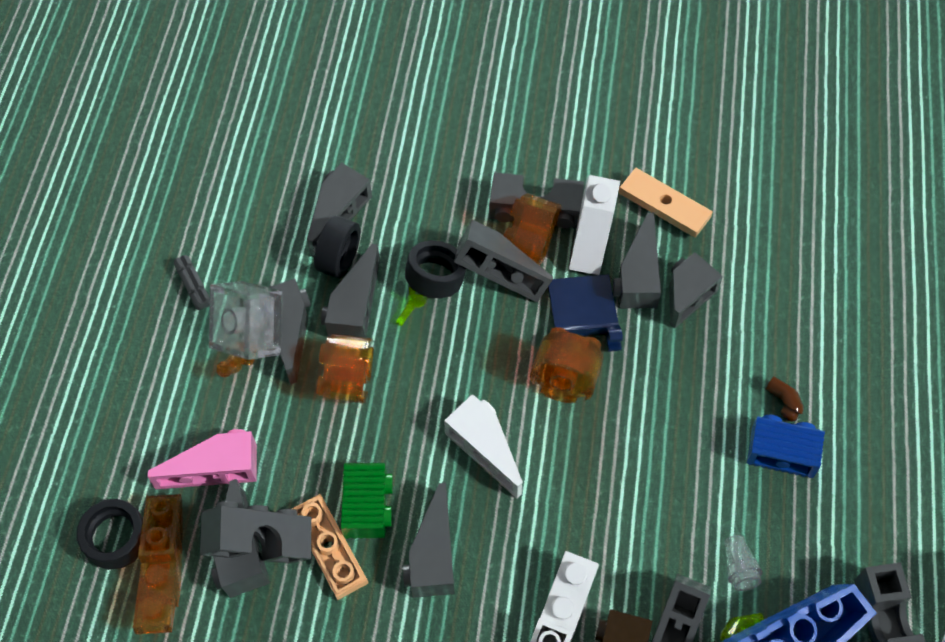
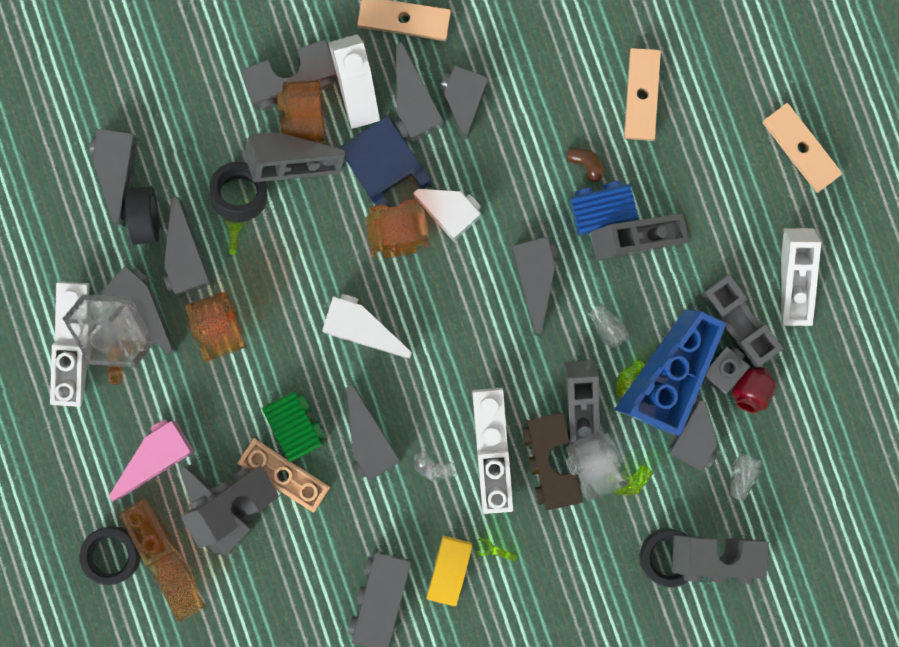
camera: 30 degrees left, 25 degrees up
dark grey axle [174,255,211,310] -> none
none -> white slope [50,281,91,407]
none -> white slope [413,189,481,242]
none -> clear arm [414,451,457,480]
none -> dark grey slope [511,237,559,336]
none -> dark grey slope [590,213,689,261]
none -> light nougat tile [624,48,661,141]

